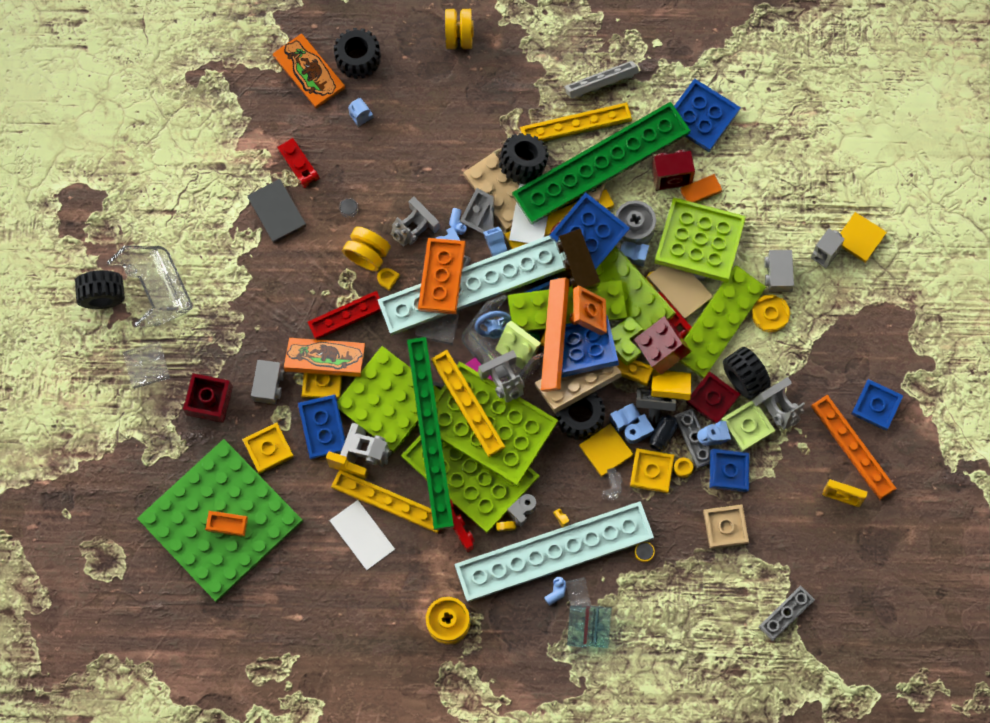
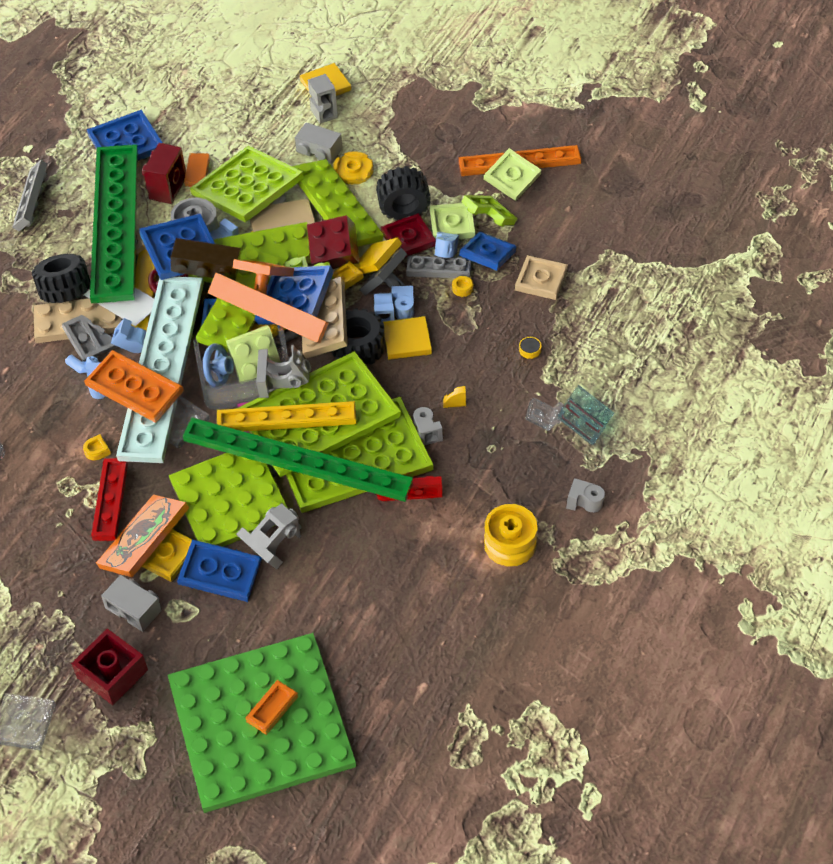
camera: 65 degrees left, 20 degrees down
yellow tile [242,423,294,474] -> none
yellow tile [326,451,368,480] -> none
white sticker [329,500,395,570] -> none
yellow tile [331,469,439,534] -> none
yellow wheel [342,227,391,271] -> none
light grey tile [391,197,440,246] -> none
light aqua plate [454,501,654,602] -> none
yellow tile [496,521,516,531] -> none
yellow tile [520,102,632,142] -> none
light blue arm [544,577,566,606] -> none
clear bracket [602,467,623,500] -> none
yellow tile [630,448,675,494] -> none
black head [649,415,679,452] -> none
light grey tile [752,377,805,430] -> none
light grey tile [758,585,815,641] -> none
yellow tile [822,479,868,507] -> none
blue plate [851,379,903,431] -> none
none -> lime plate [461,195,518,227]
none -> yellowish green plate [484,148,541,201]
none -> light grey leg [566,478,605,512]

